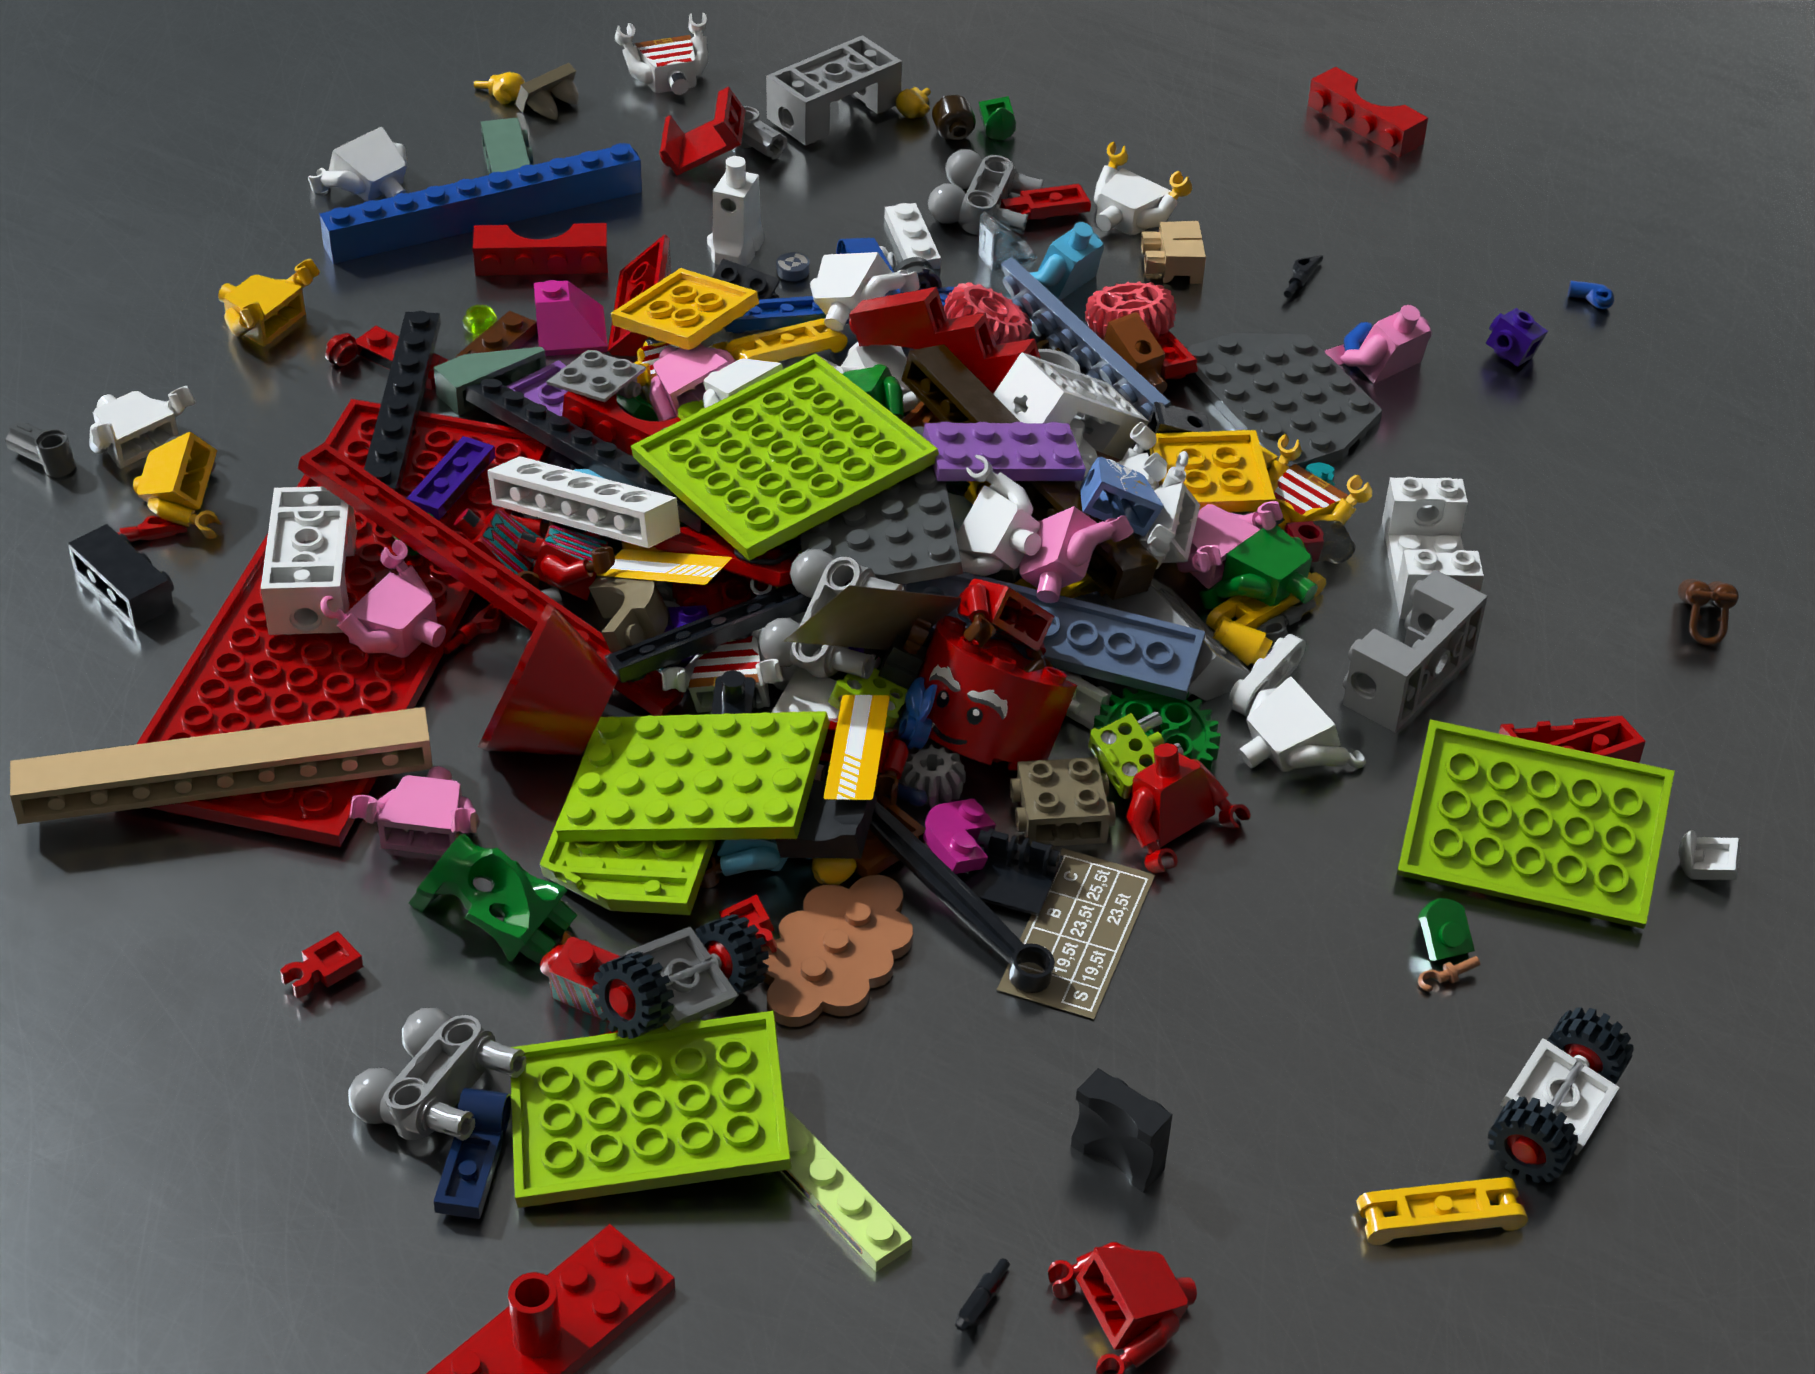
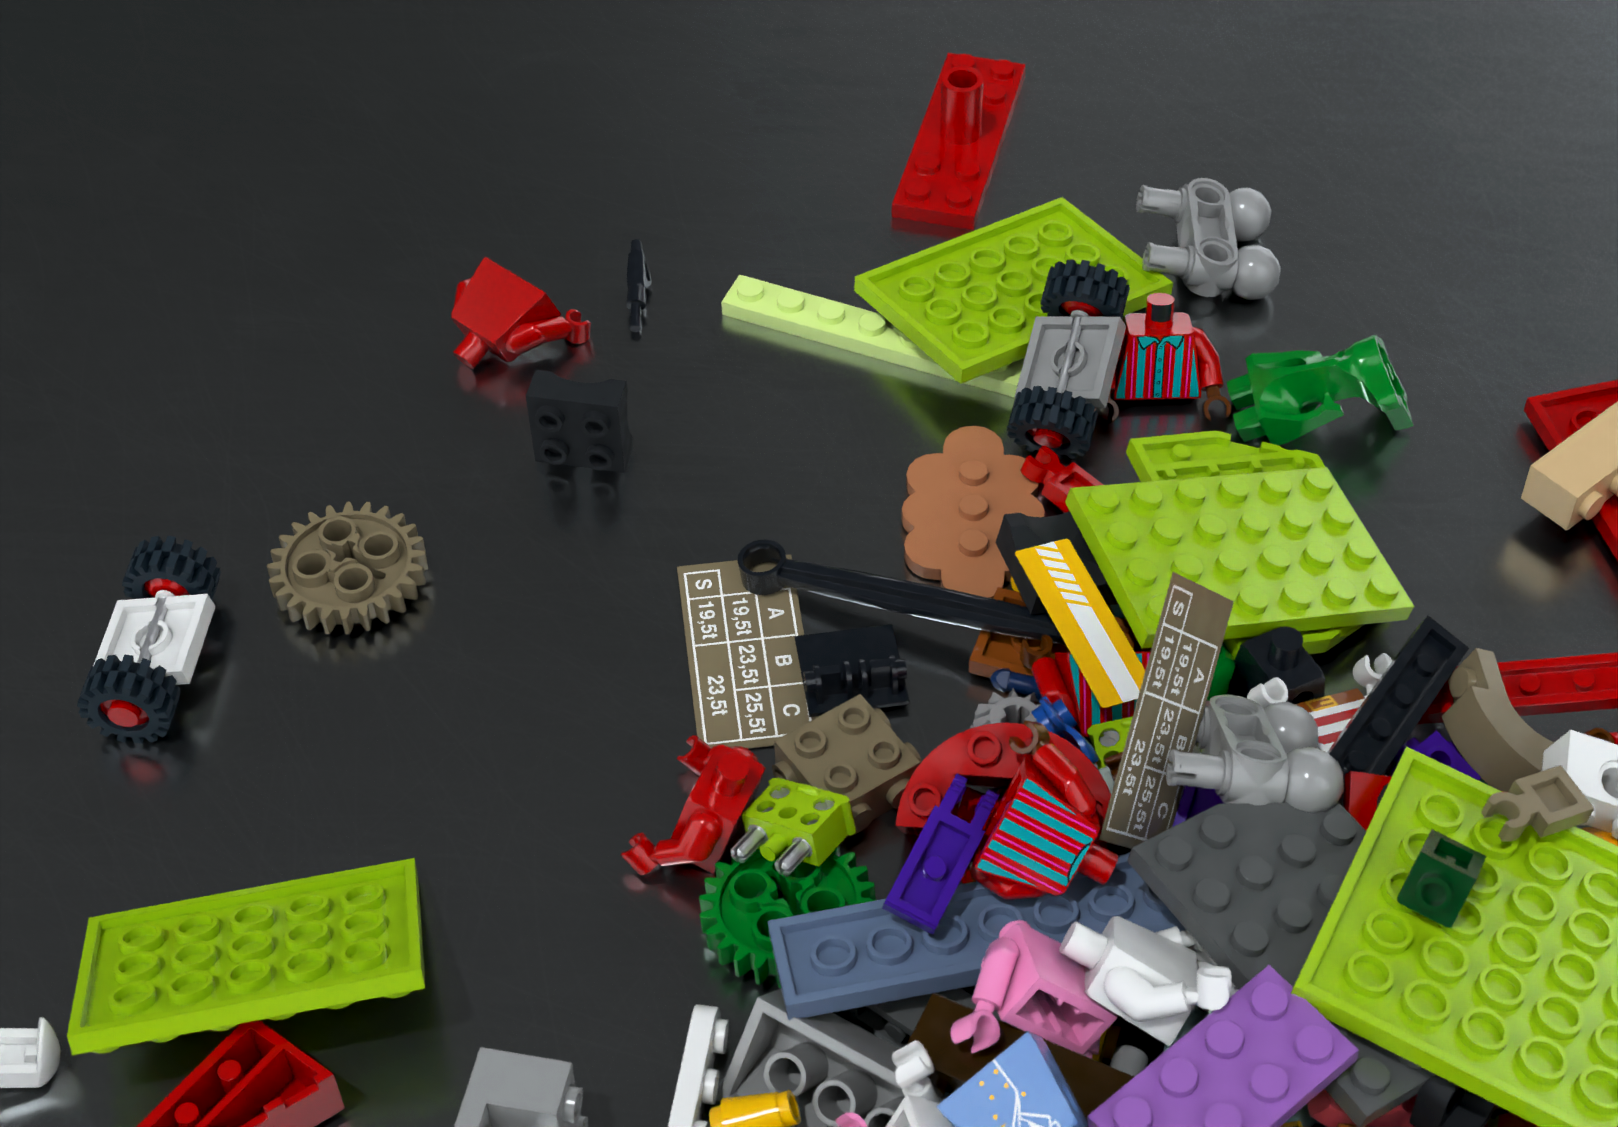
camera: 155 degrees right, 5 degrees up
red plate [280,931,363,998] -> none
bright pink torso [349,766,480,856] -> none
dark blue plate [433,1088,511,1219] -> none
red cone [478,603,619,756] -> none
yellow sticker [597,549,732,585] -> none
dark pink plate [923,799,996,874] -> none
white torso [1238,676,1366,772] -> none
yellow plate [1356,1177,1528,1245] -> none
green plate [1418,898,1475,961] -> none
nougat hand [1418,956,1481,992] -> none
none -> dark tan gear [267,502,428,635]
none -> dark purple hinge [882,774,999,935]
none -> dark green bracket [1397,829,1486,928]
none -> dark tan plate [1481,765,1595,841]

